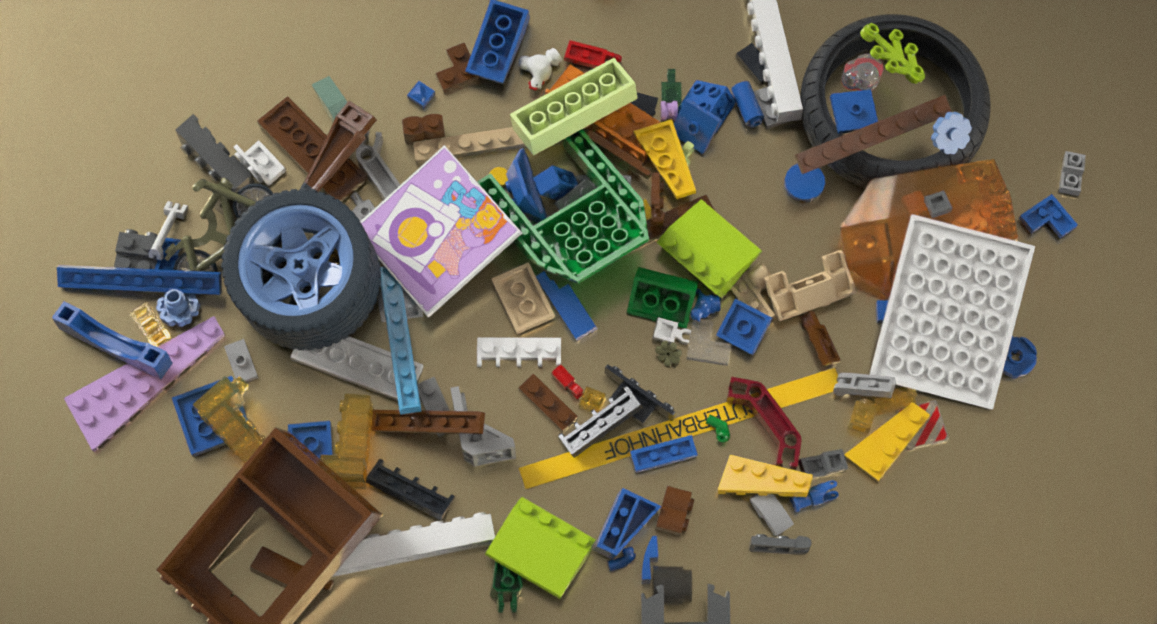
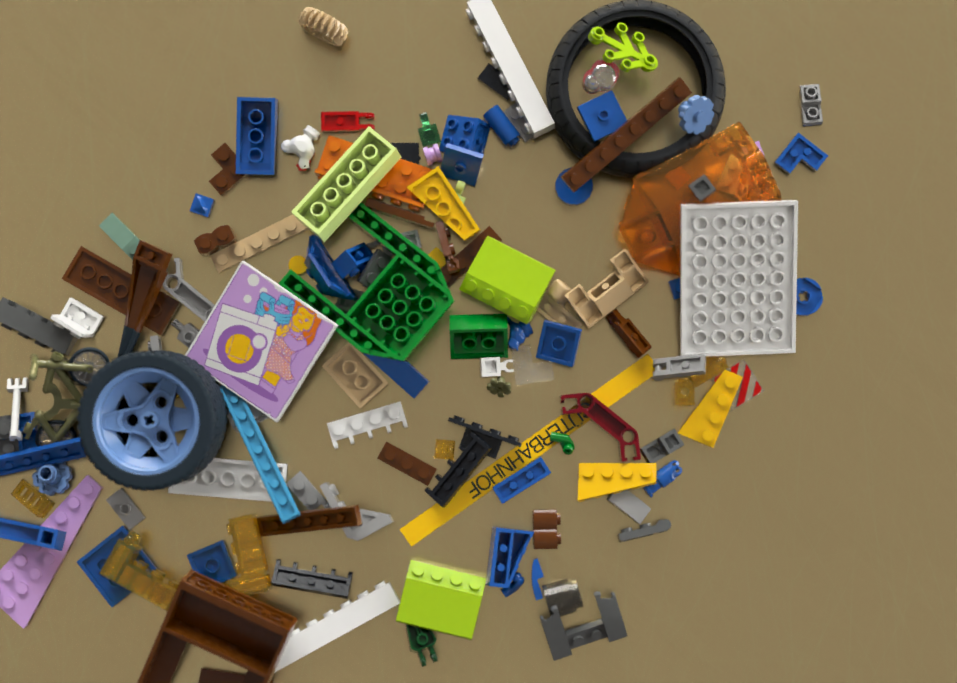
camera: 15 degrees left, 15 degrees up
red bar [551,365,583,400] -> none

